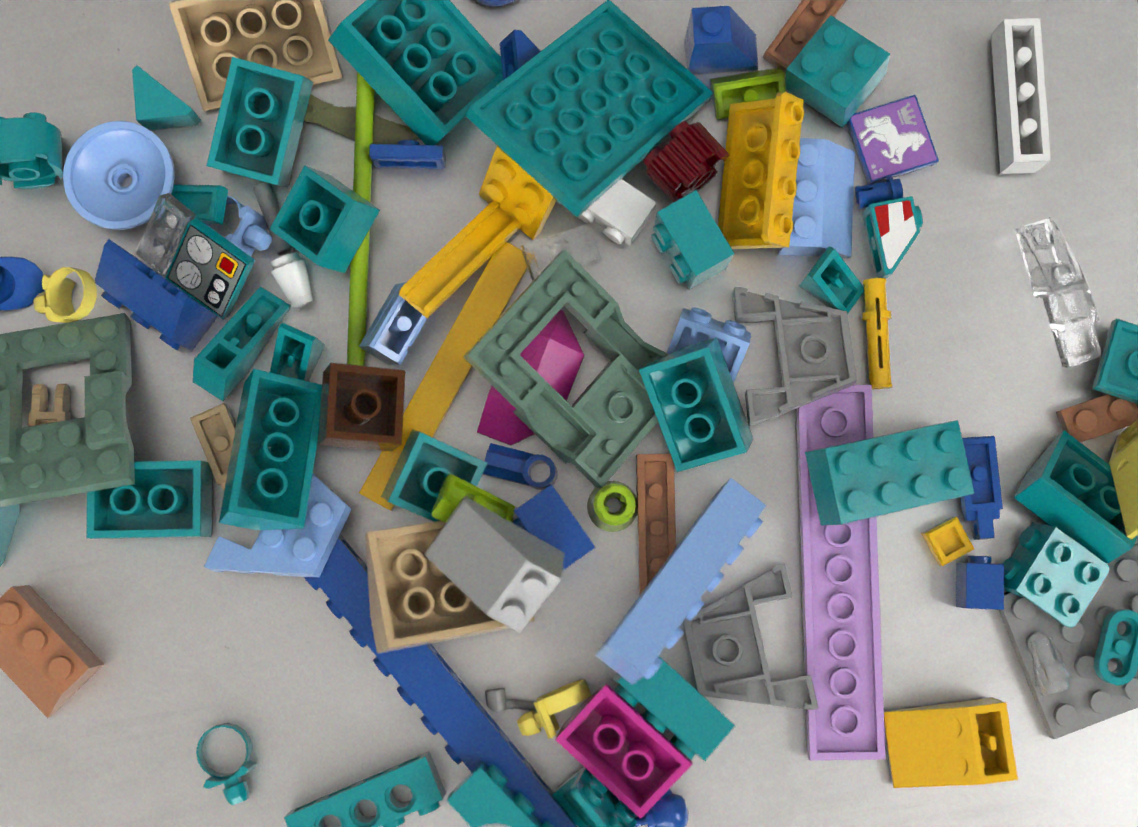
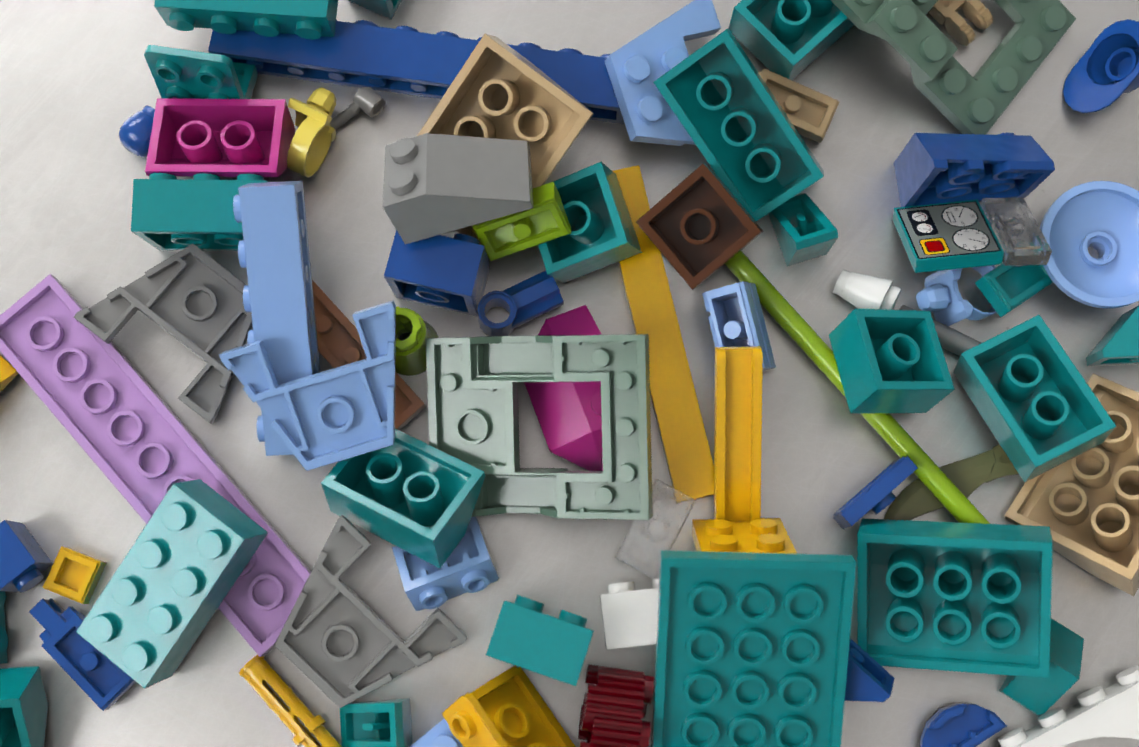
camera: 140 degrees right, 5 degrees down
light yellow piece [33,267,97,323] -> none
teal slope [193,286,291,401] -> none
none -> light blue wing [219,300,396,471]

